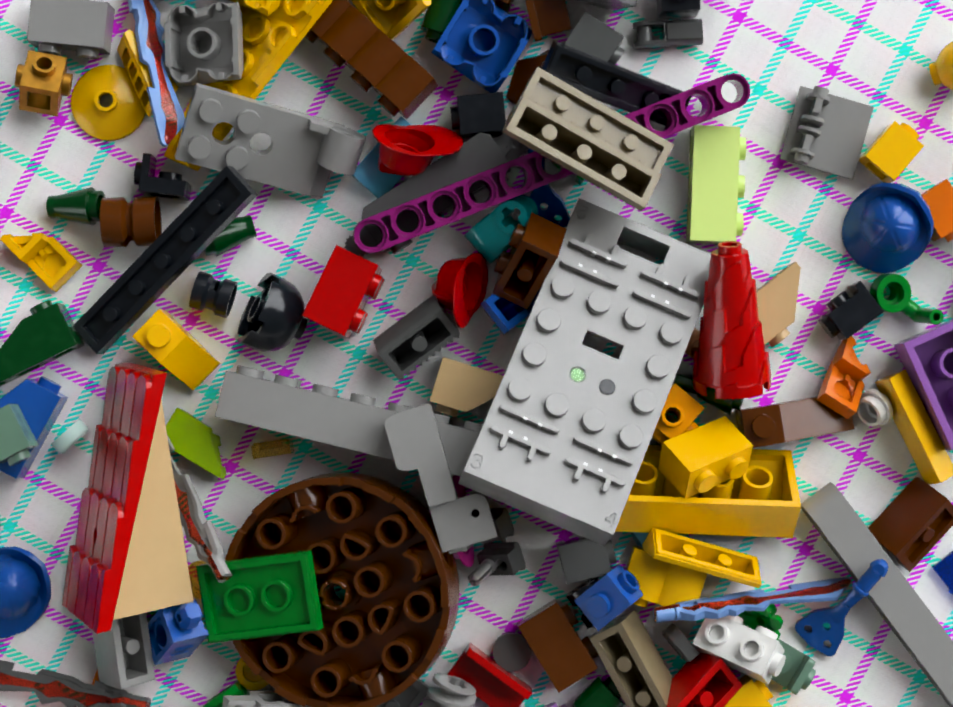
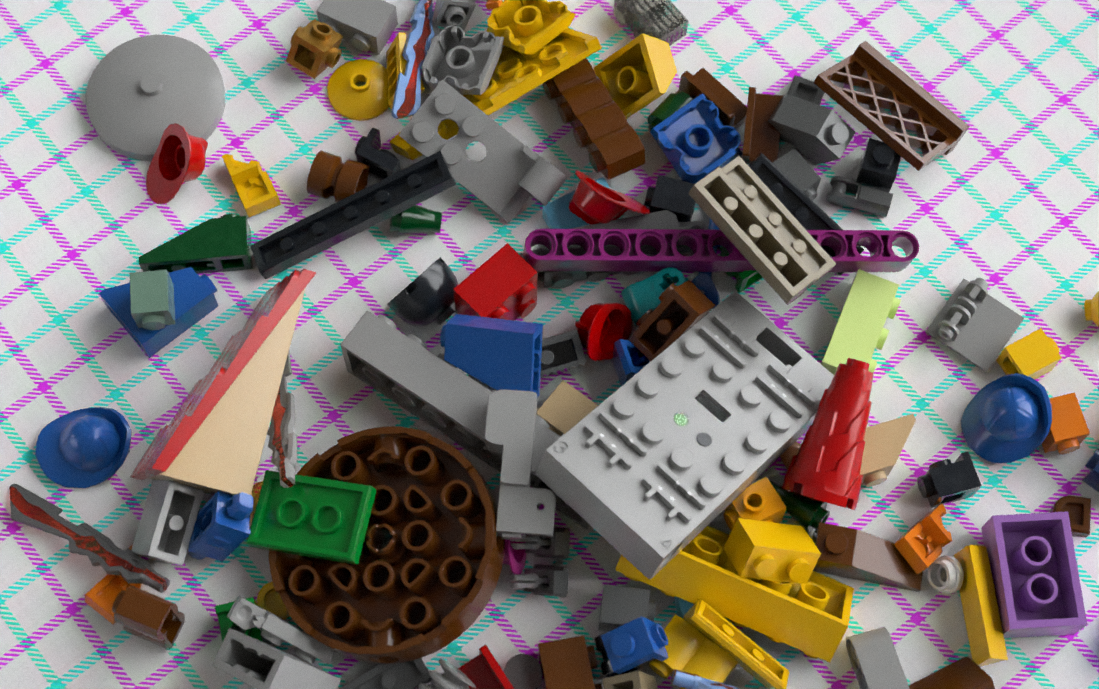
camera: 20 degrees right, 20 degrees down
dark green cone [46,187,106,225] -> none
light aqua tile [51,418,88,454] -> none
yellow slope [132,309,221,391] -> none
lime slope [166,407,227,479] -> none
black wheel [189,271,238,318] -> none
clear yellow tile [251,438,295,459] -> none
green plate [870,274,944,325] -> none
none -> blue slope [440,314,543,398]

